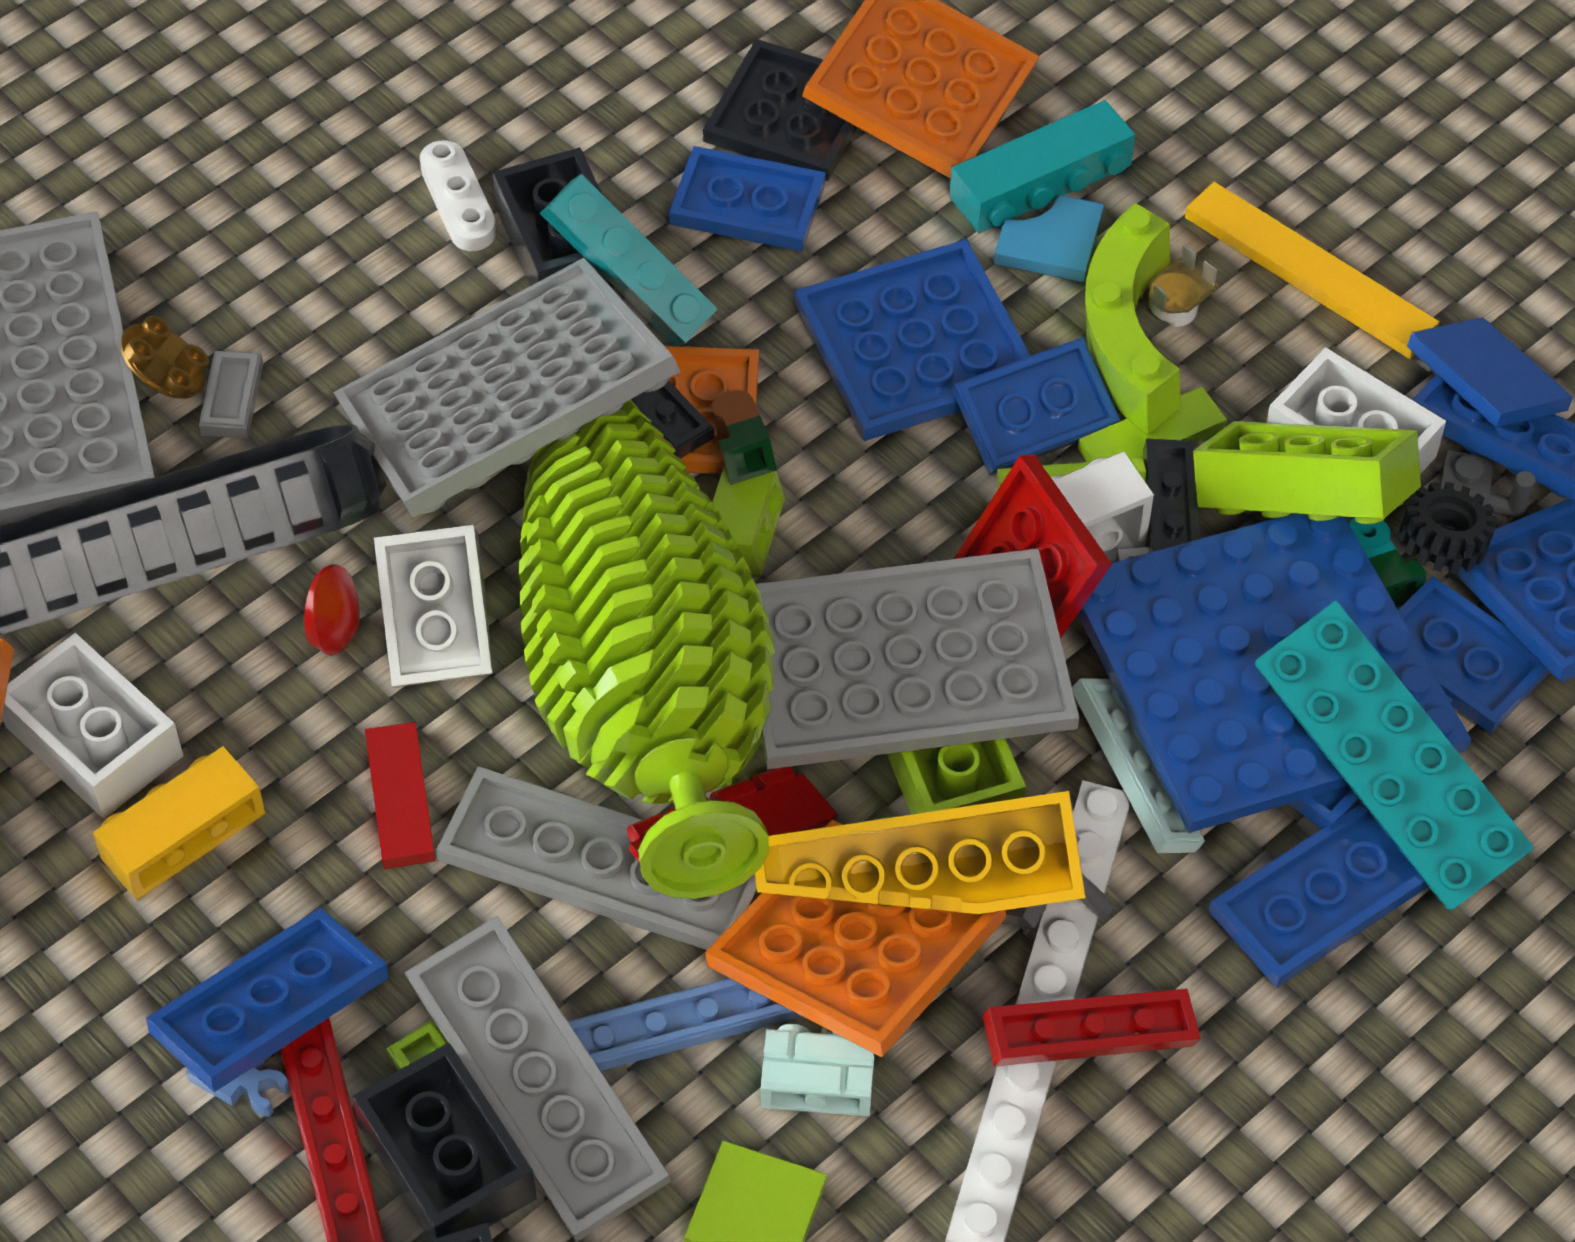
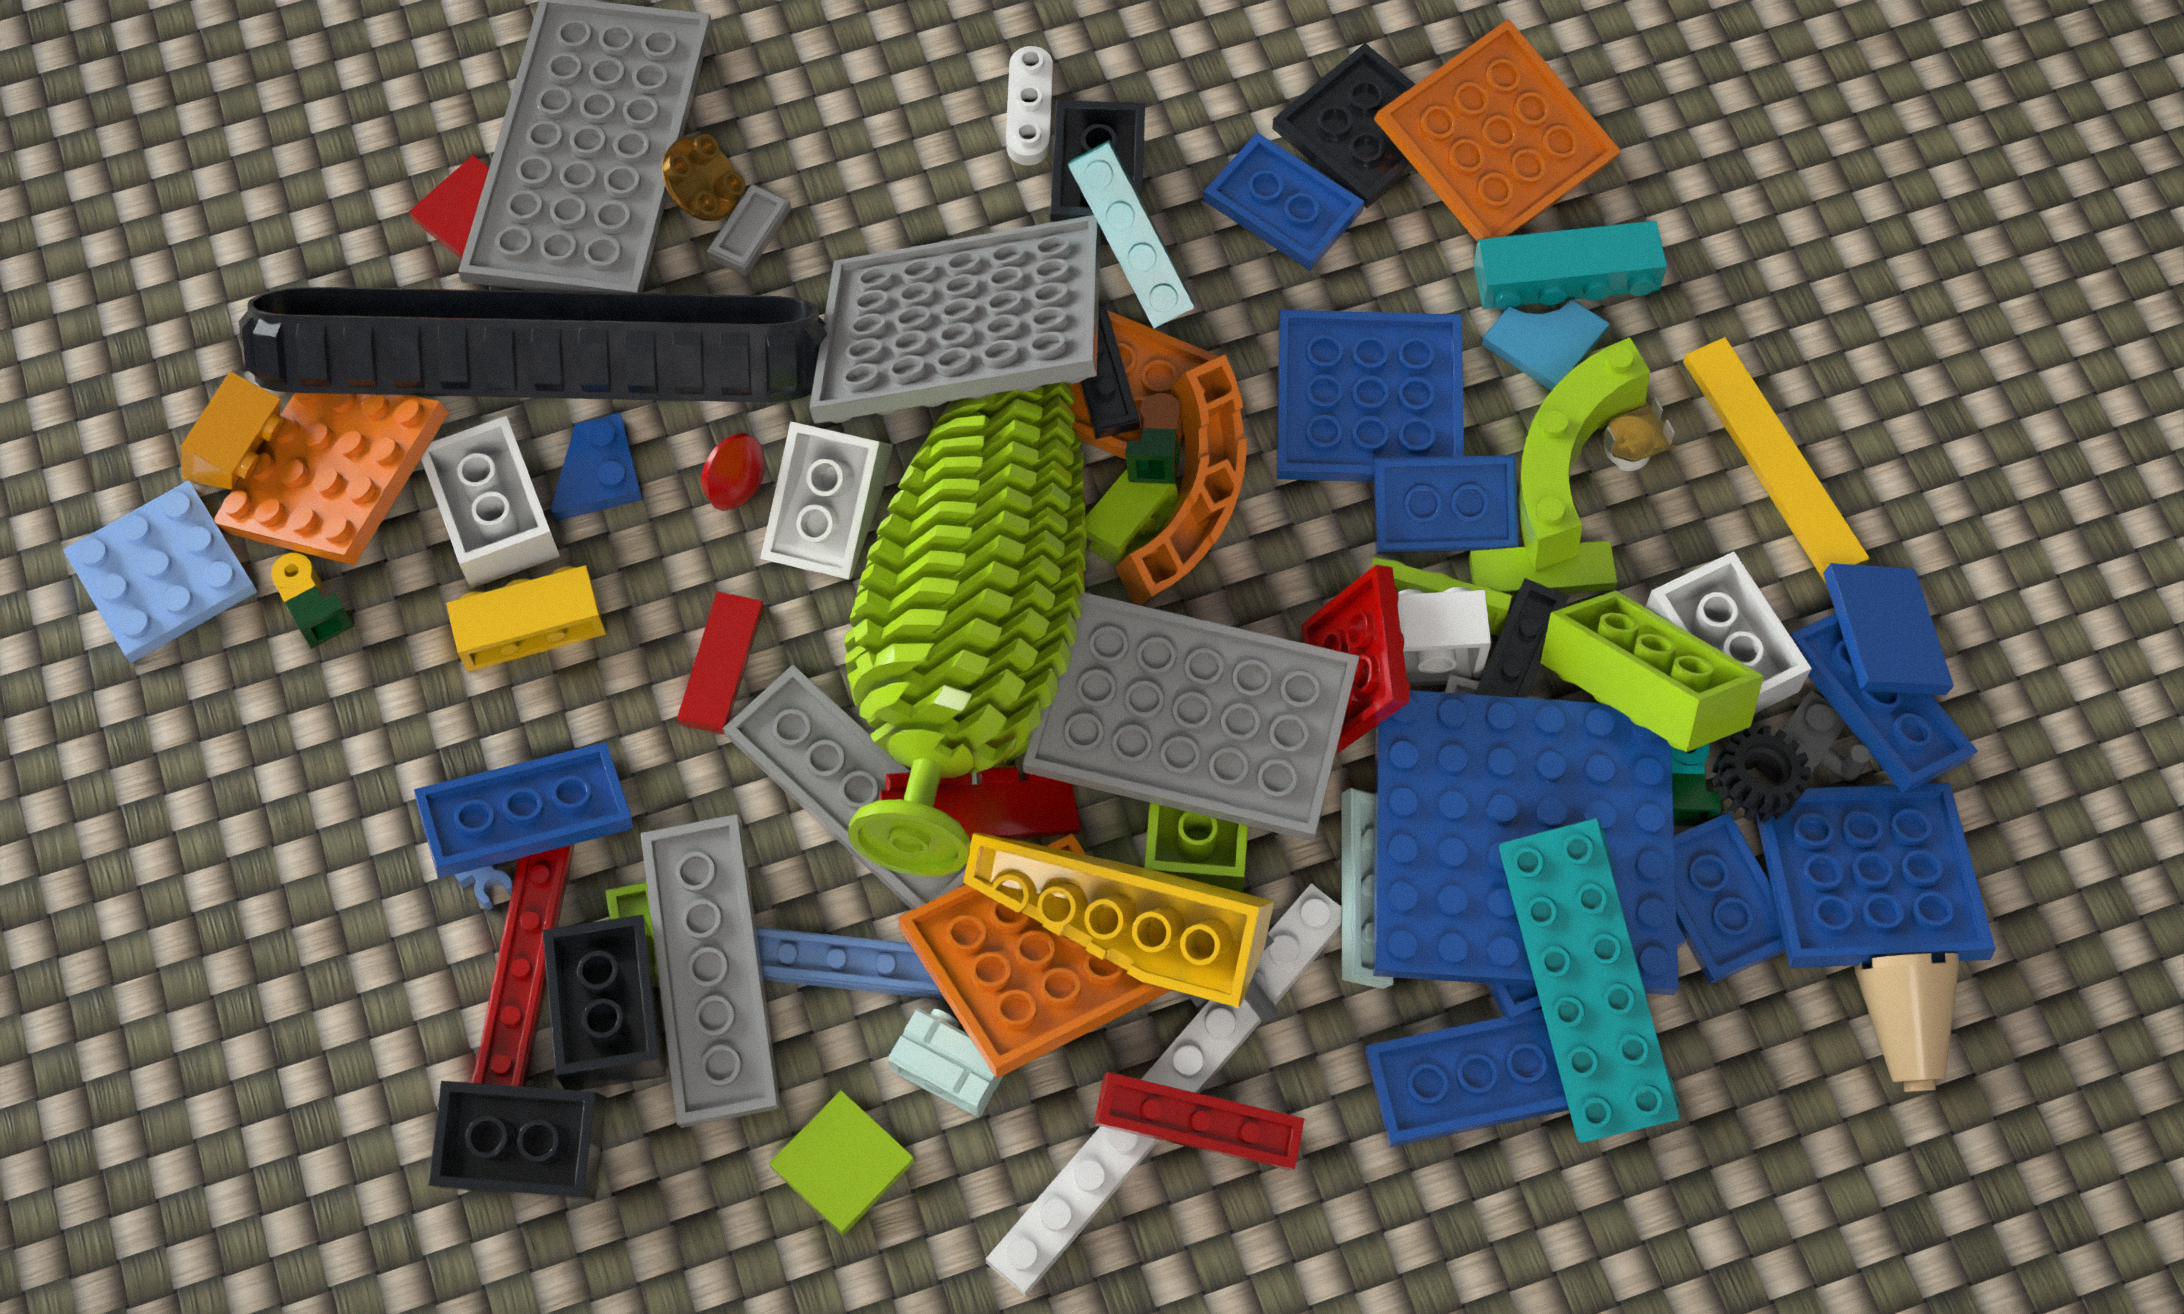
camera: 25 degrees right, 10 degrees up
none -> blue wing [551,413,643,522]
none -> orange brick [1115,354,1247,606]

